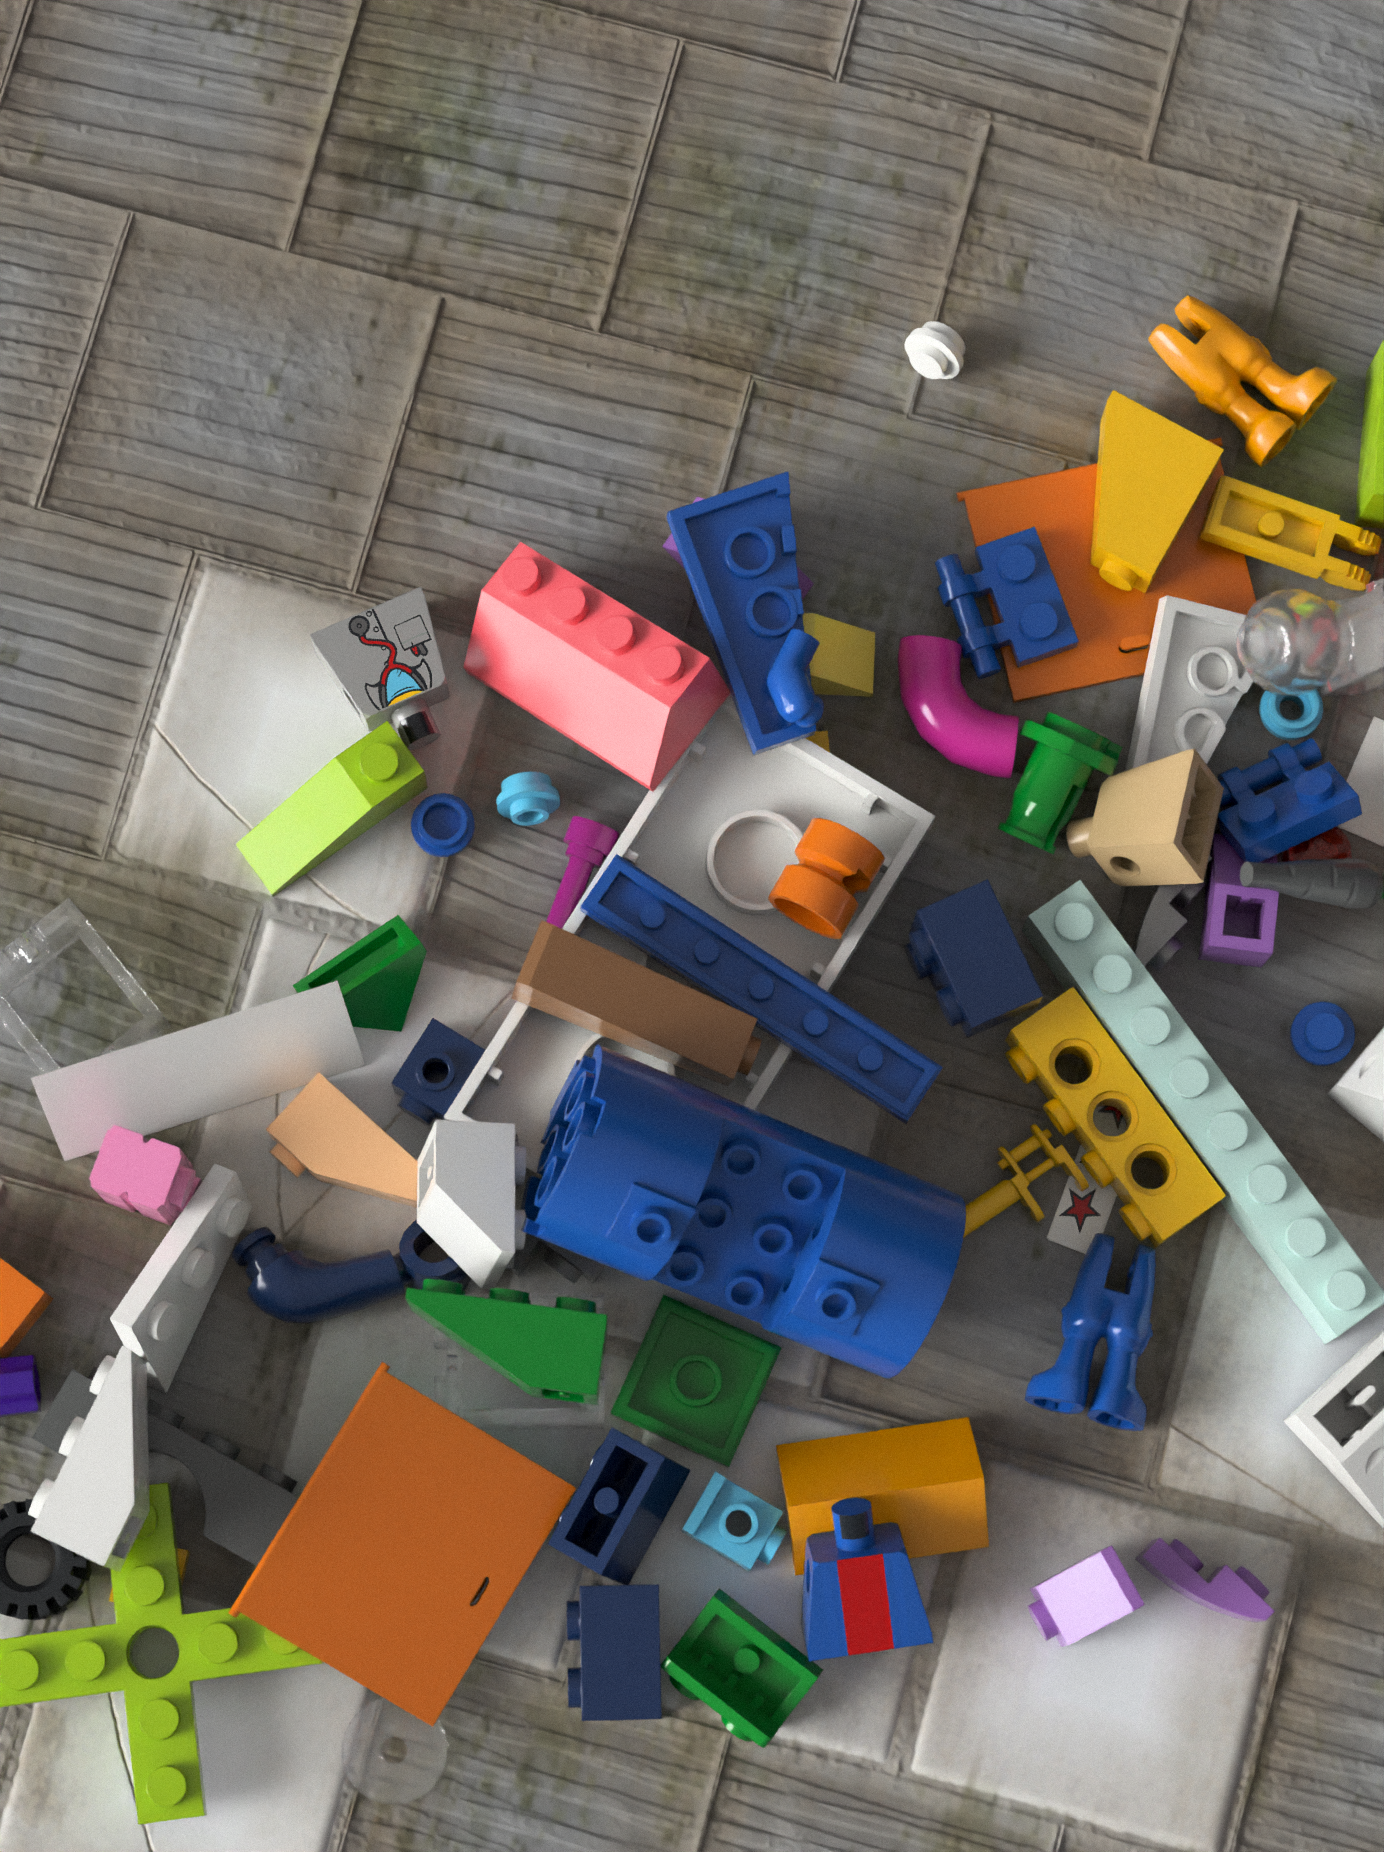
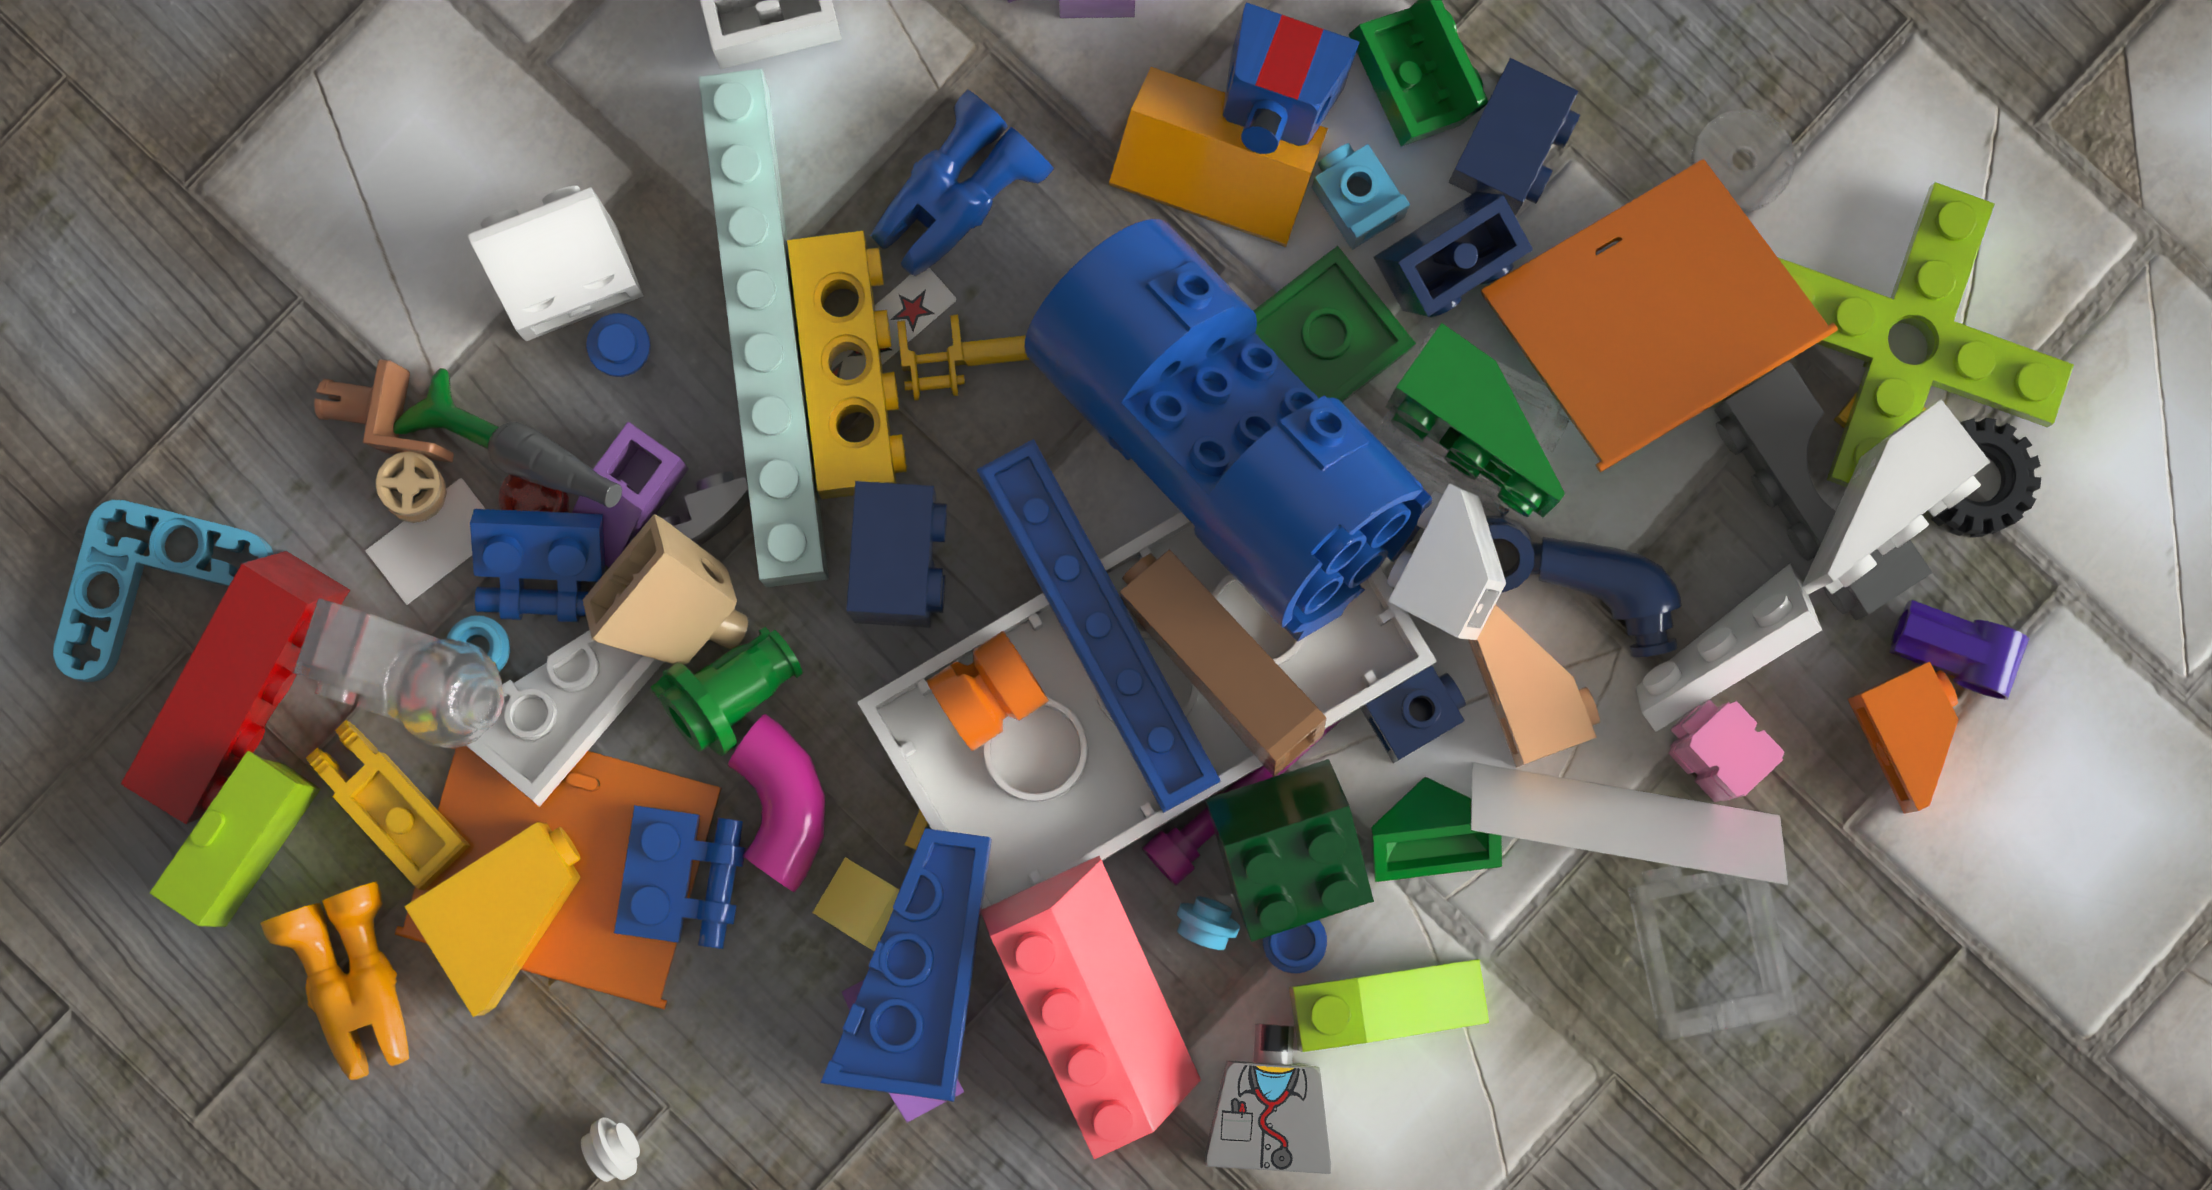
camera: 150 degrees left, 5 degrees up
blue arm [767,629,824,728] -> none
none -> dark green brick [1205,759,1374,942]

